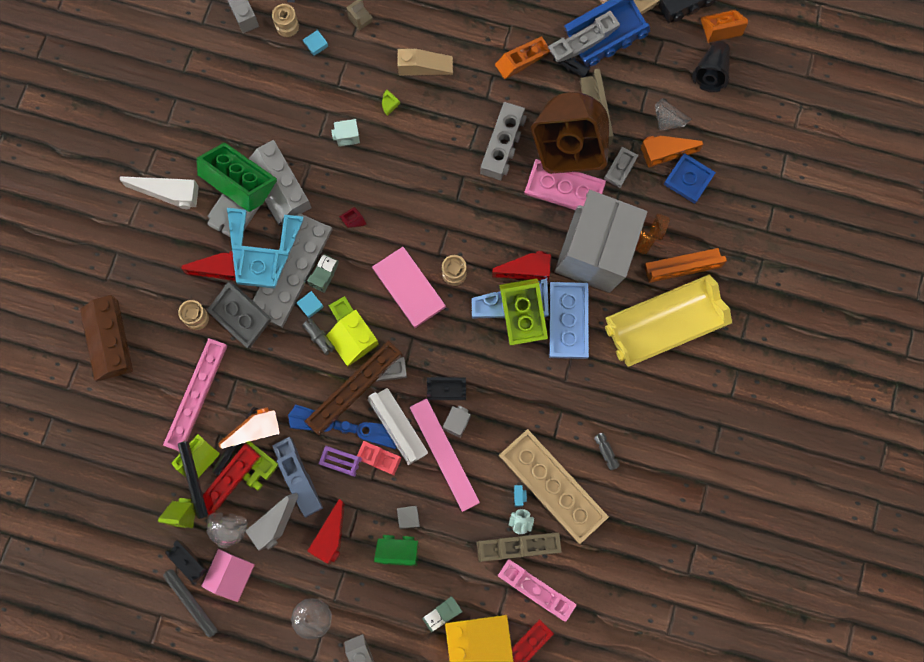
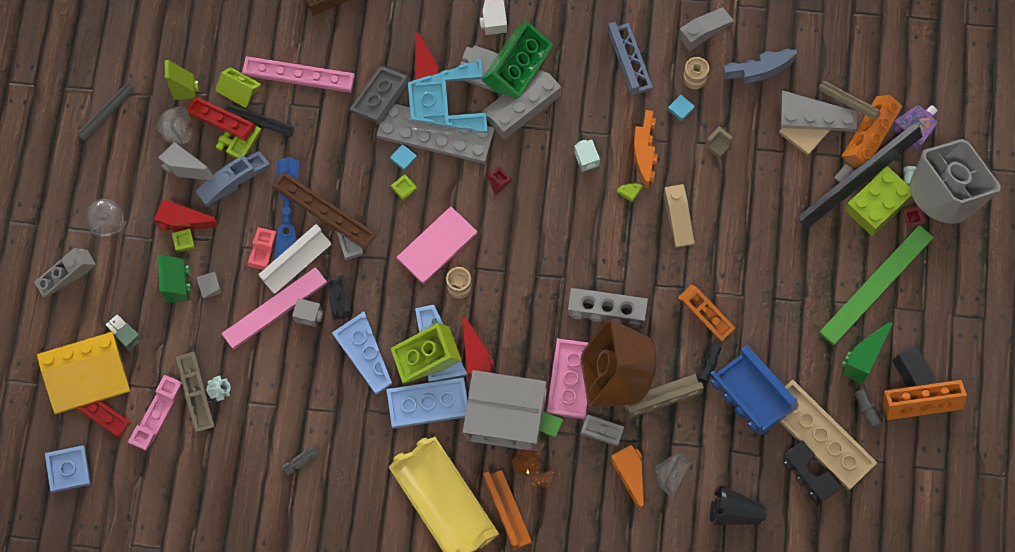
camera: 80 degrees right, 5 degrees down
black hinge [165,540,208,584] -> none
tan wheel [178,300,209,330] -> none
black axle [178,441,208,519] -> none
bright pink slope [201,549,255,602] -> none
slope [218,407,280,449] -> none
dark grey pin [302,318,335,355] -> none
sand green leg [307,254,339,293] -> none
medium lavender tile [319,446,362,477] -> none
neon yellow slope [326,310,379,367] -> none
tan plate [499,429,609,544] -> none
medium azure plate [514,485,527,507] -> none
light grey slope [548,10,620,62] -> none
blue plate [663,153,716,204] -> none
orange slope [701,10,748,43] -> none
none -> lime tile [172,229,195,253]
none -> light blue wing [332,312,392,395]
none -> sand blue fence [608,22,653,96]
none -> orange slope [634,110,658,188]

